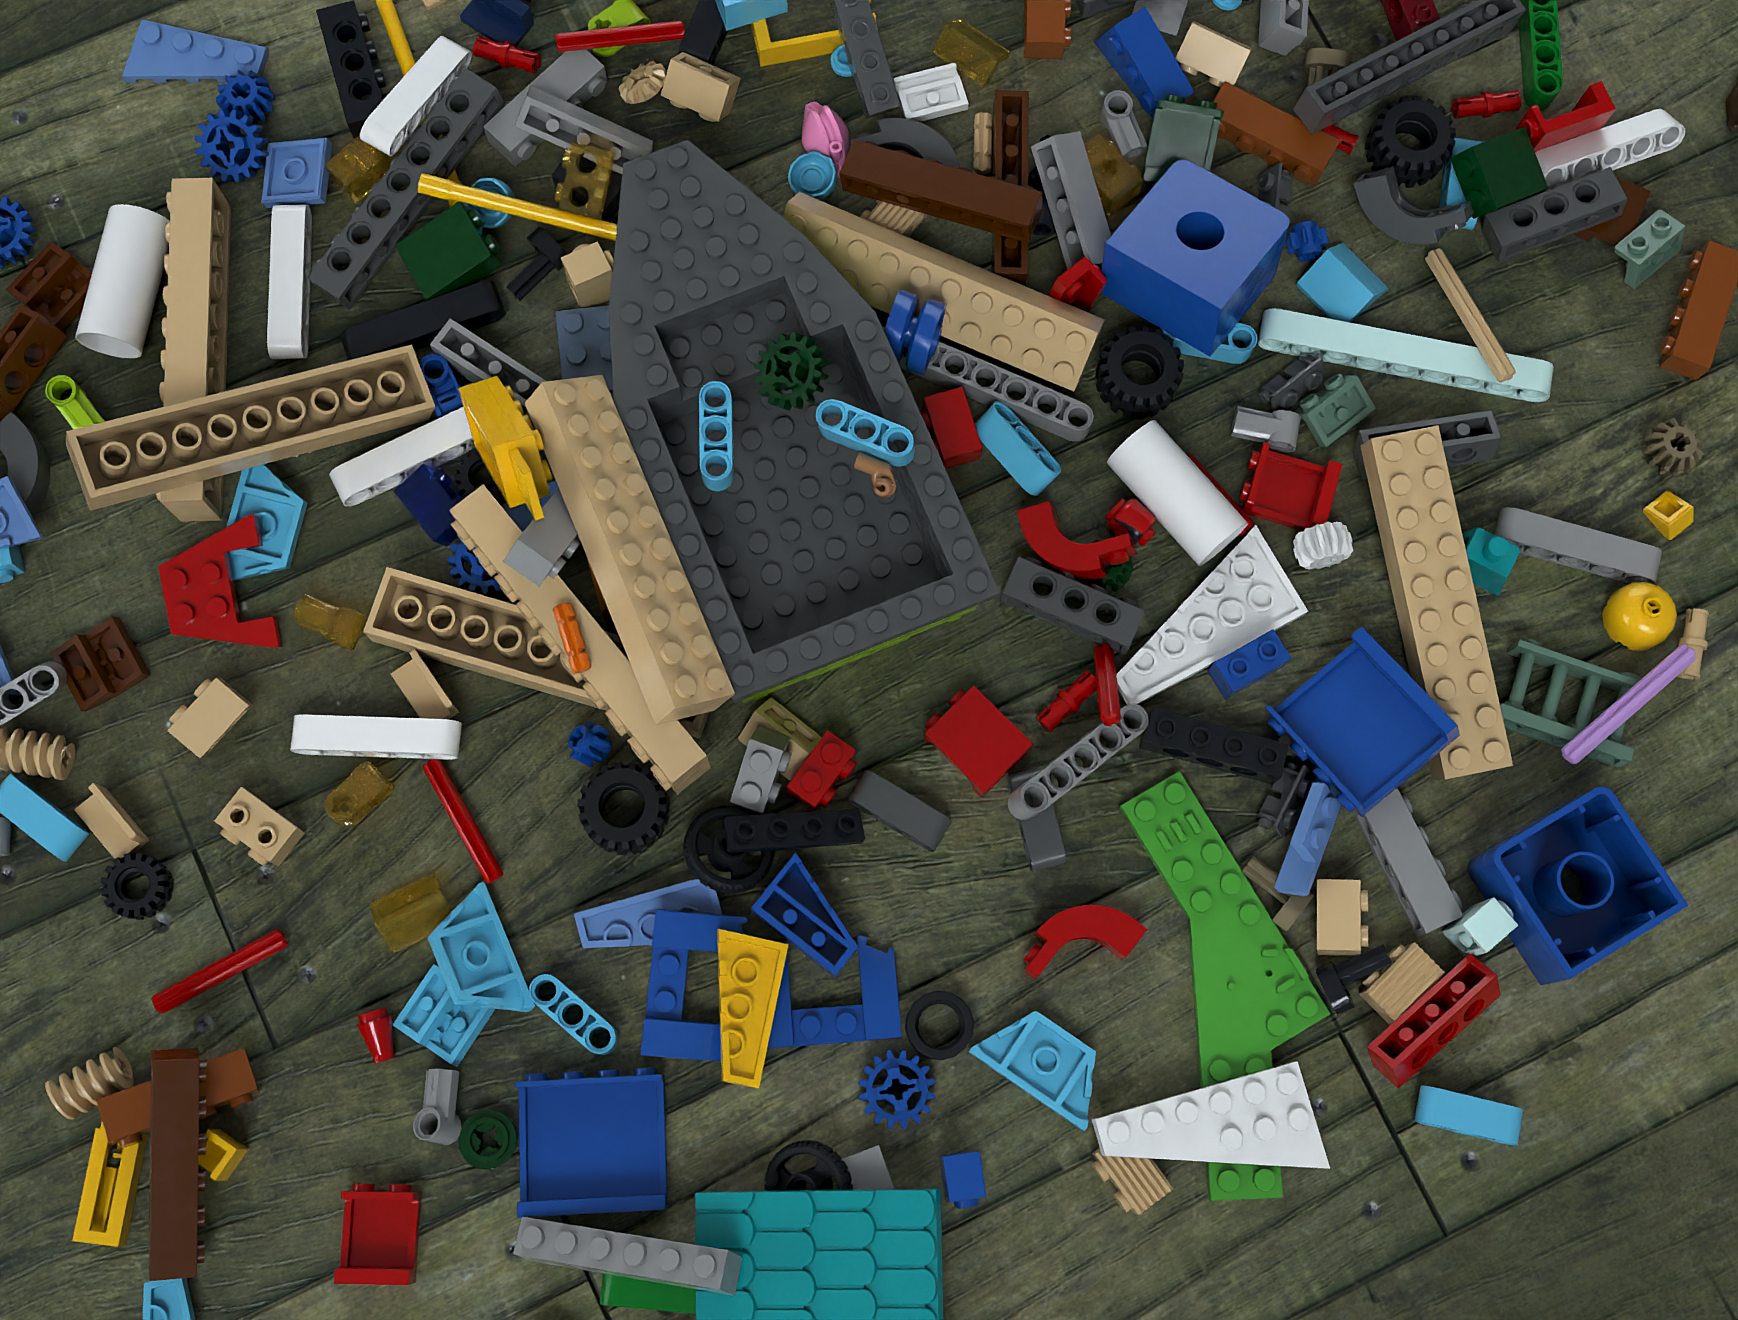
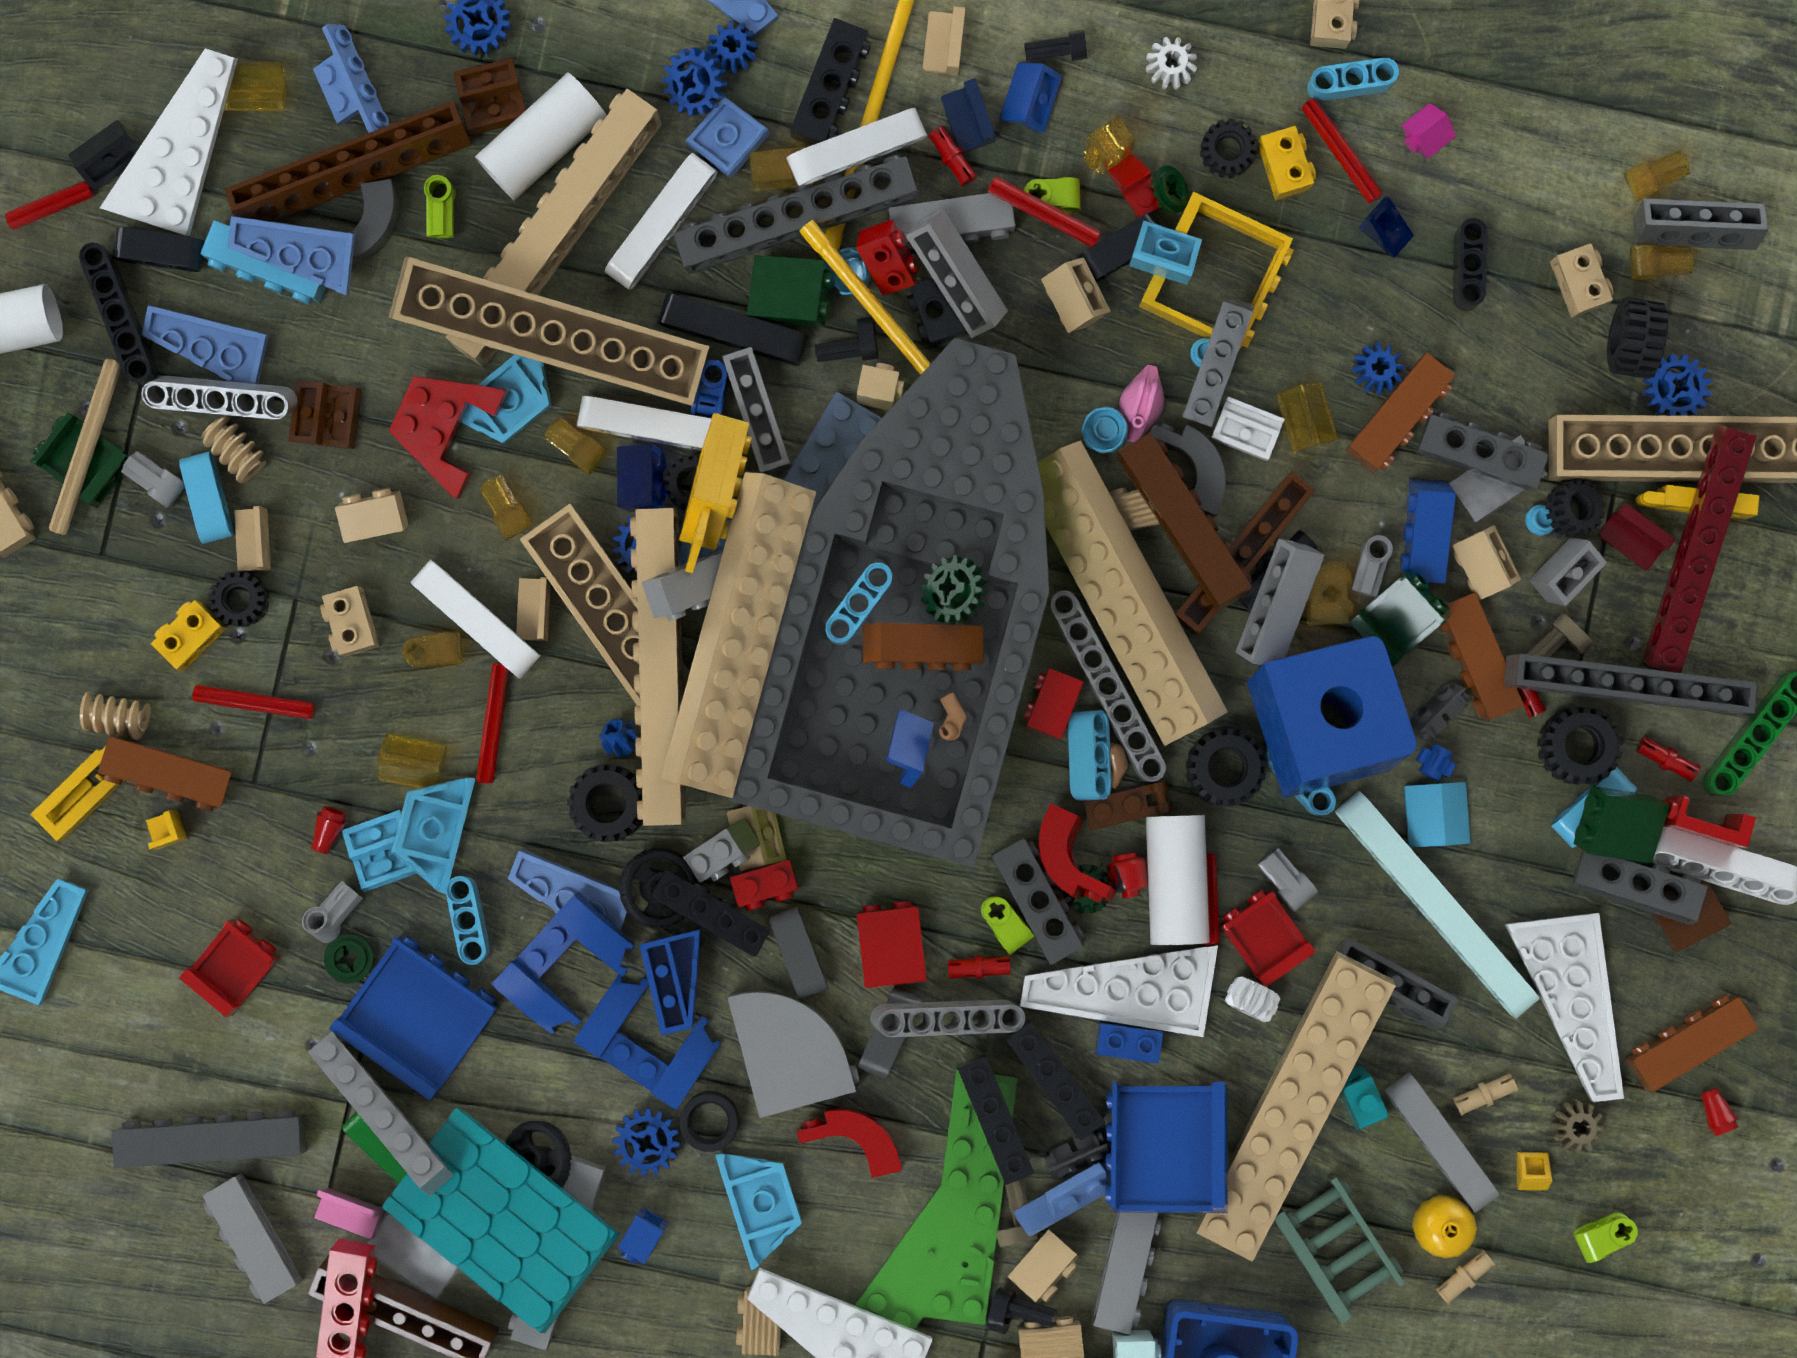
camera: 45 degrees right, 10 degrees up
reddish brown brick [149,1048,207,1281] -> none
orange axle [553,603,591,674] -> none
clear yellow brick [555,142,616,220] -> none
tan gear [618,61,667,104] -> none
yellow wing [717,929,789,1089] -> none
medium azure beam [815,399,915,467] -> none
blue wheel [884,289,947,375] -> none
tan axle [973,112,992,176] -> none
red bracket [1048,257,1107,312] -> none
red axle [1093,642,1121,726] -> none
dark grey hinge [1258,354,1324,412] -> none
sand green bracket [1293,374,1376,447] -> none
dark grey arch [1354,166,1474,244] -> none
tan axle [1425,248,1516,382] -> none
lavender axle [1561,644,1696,764] -> none
sand green bracket [1614,210,1686,289] -> none
none -> yellow brick [151,600,227,671]
none -> clear yellow piece [543,417,608,475]
none -> light grey brick [727,991,861,1118]
none -> red brick [856,219,920,296]
none -> dark orange brick [862,623,984,671]
none -> blue panel [886,710,934,788]
none -> black brick [957,1054,1034,1185]
none -> lime piece [981,896,1034,955]
none -> reddish brown plate [1083,781,1174,831]
none -> medium nougat arm [1110,742,1129,790]
none -> tan pin [1453,1073,1518,1116]
none -> white wing [1505,913,1624,1102]

